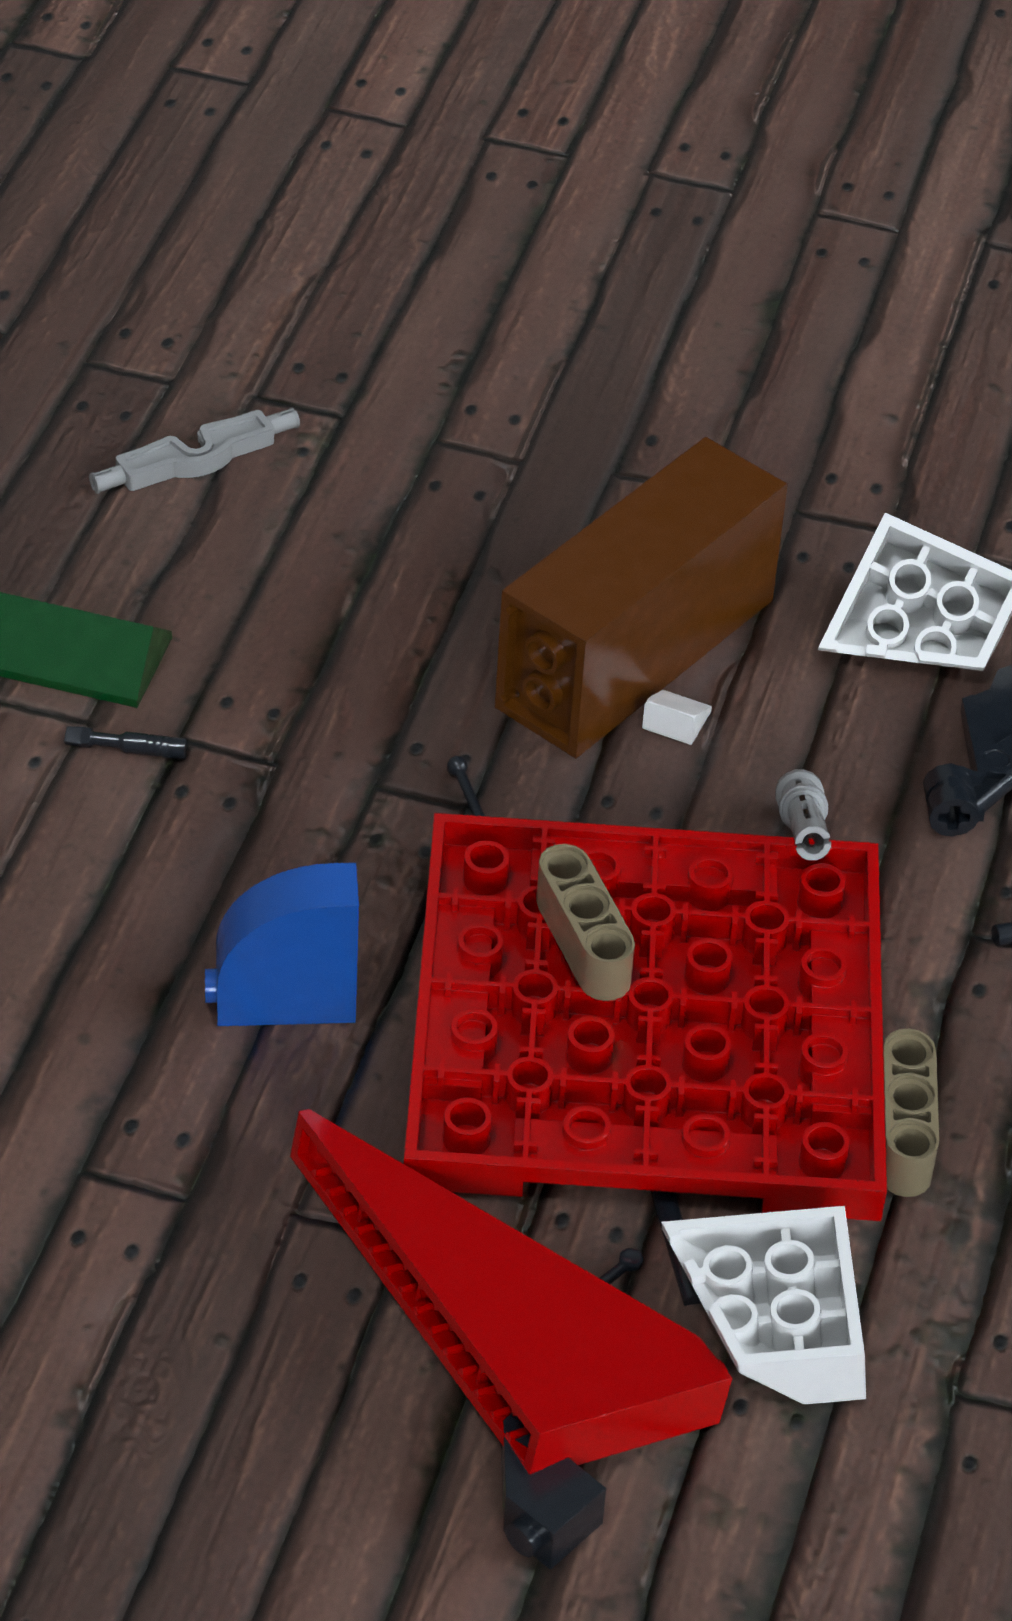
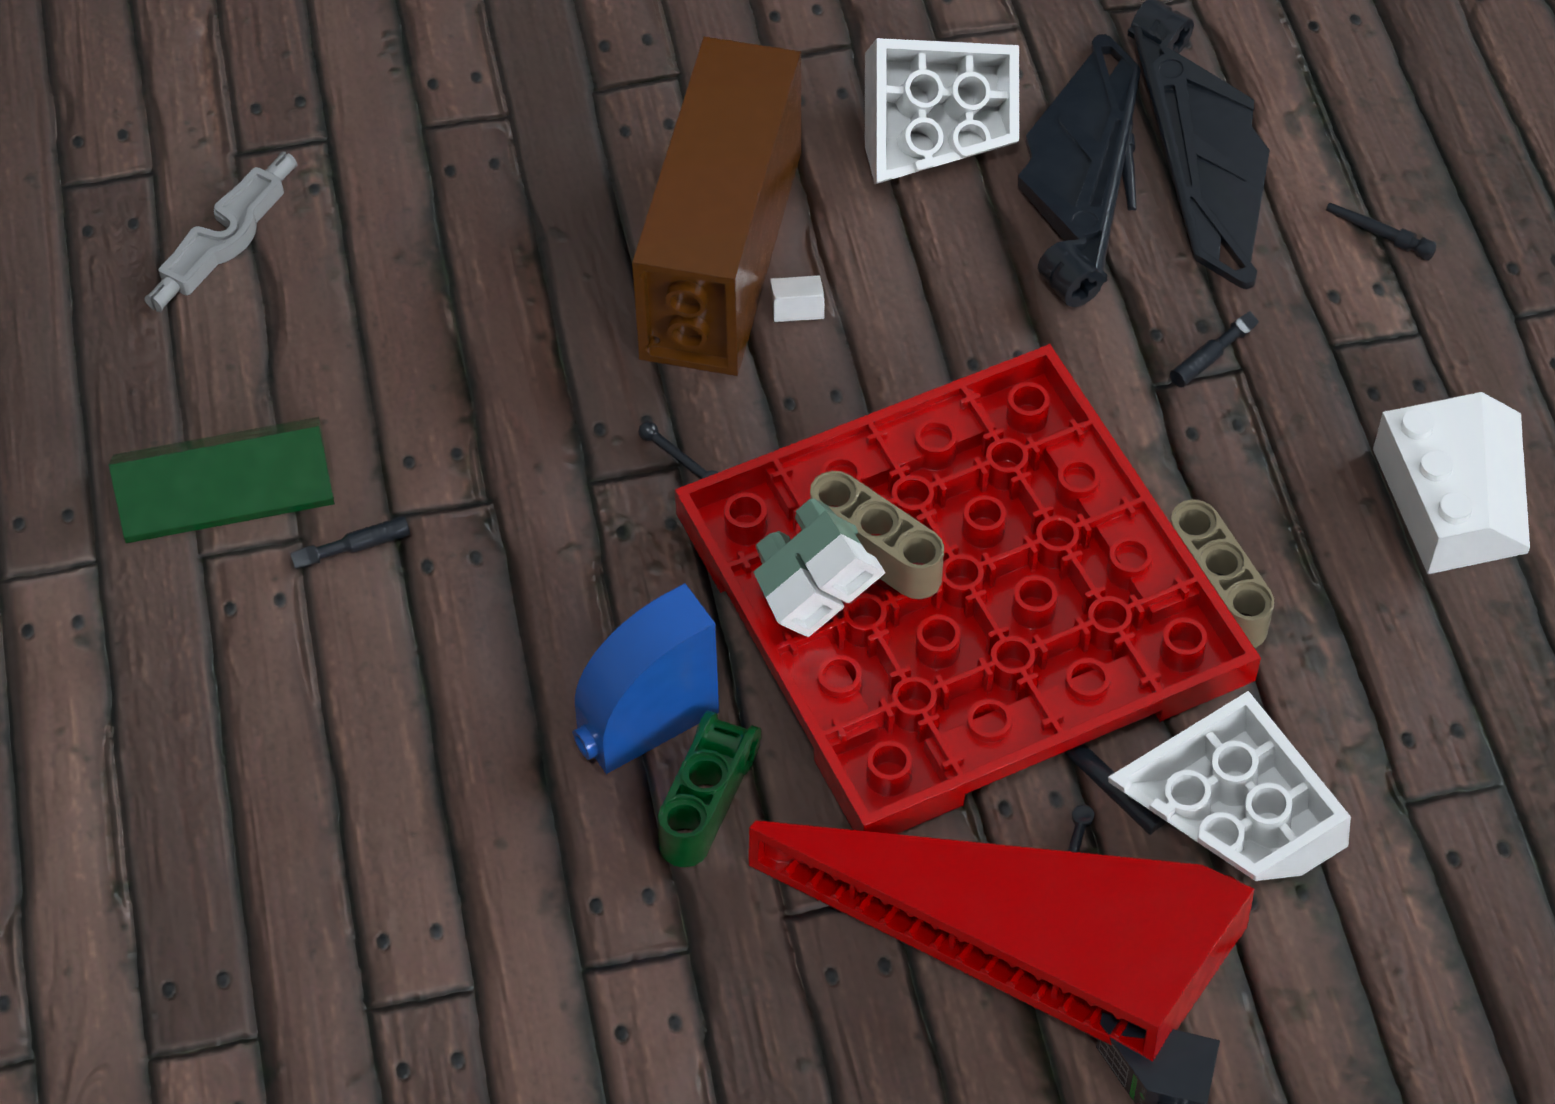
camera: 25 degrees left, 10 degrees up
light grey pin [775,769,831,861] -> none
none -> dark green piece [658,710,762,868]
none -> hips [753,498,886,637]

